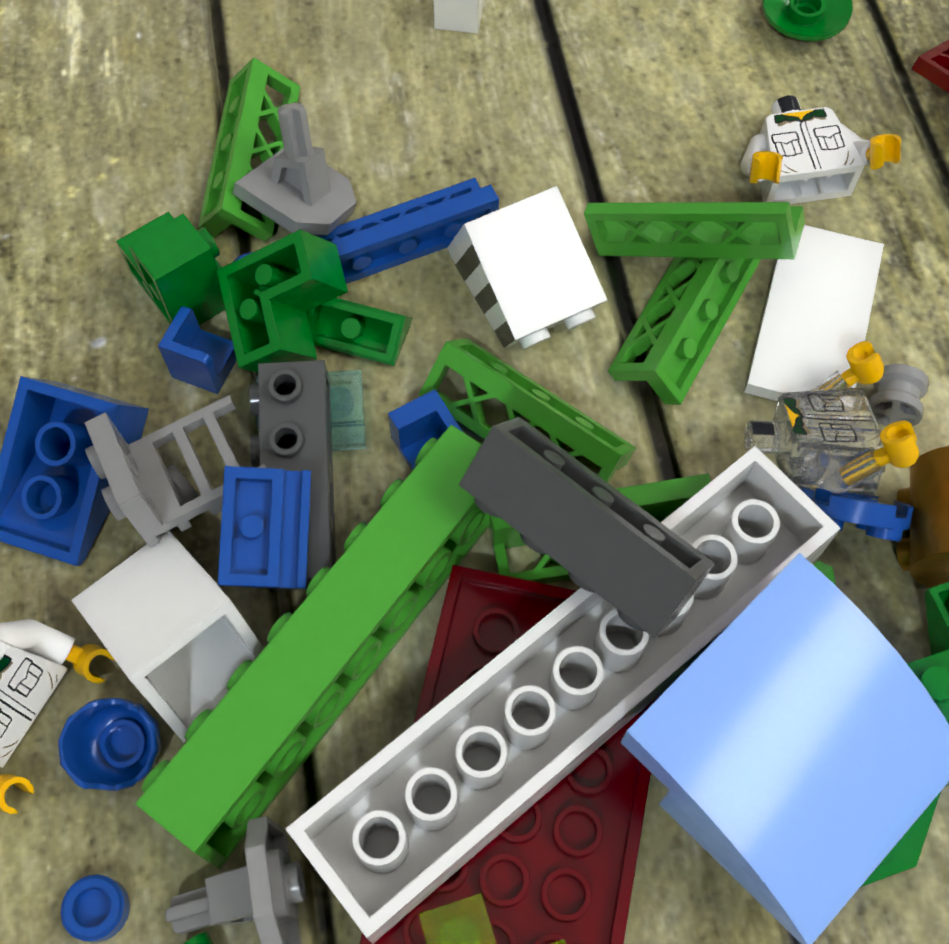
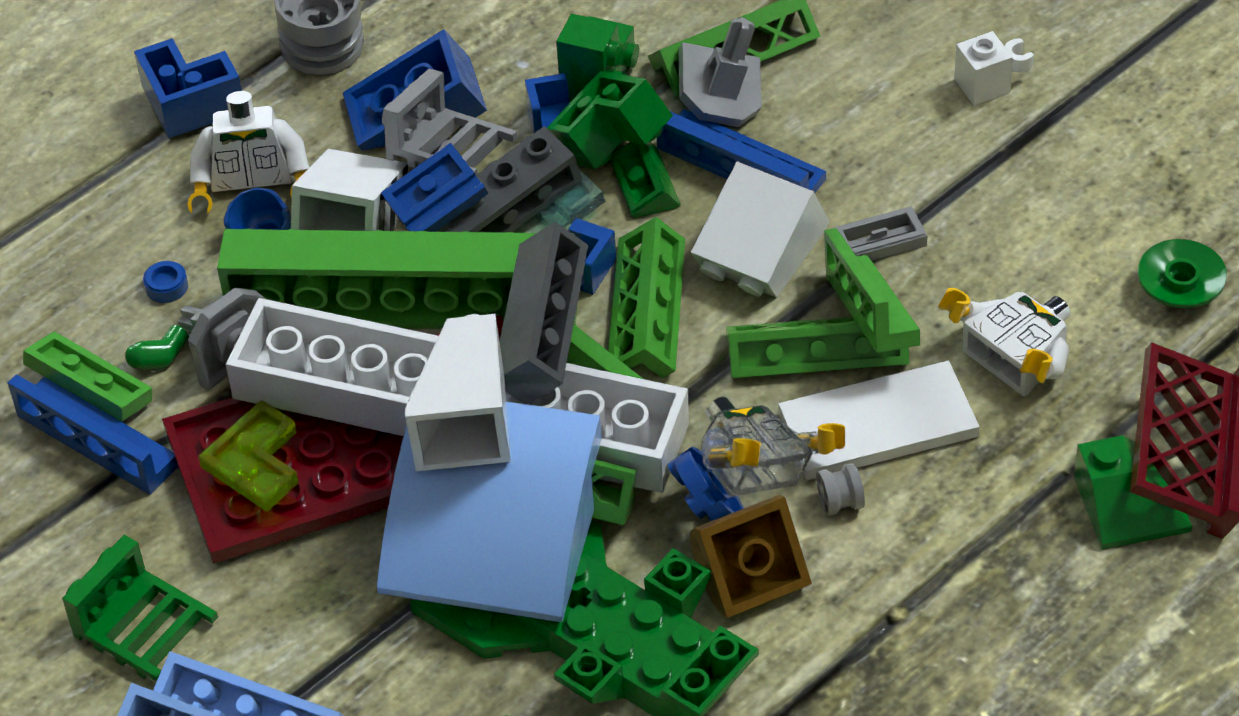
camera: 60 degrees right, 15 degrees down
none -> white slope [405,314,511,472]
none -> light grey tile [831,206,928,261]

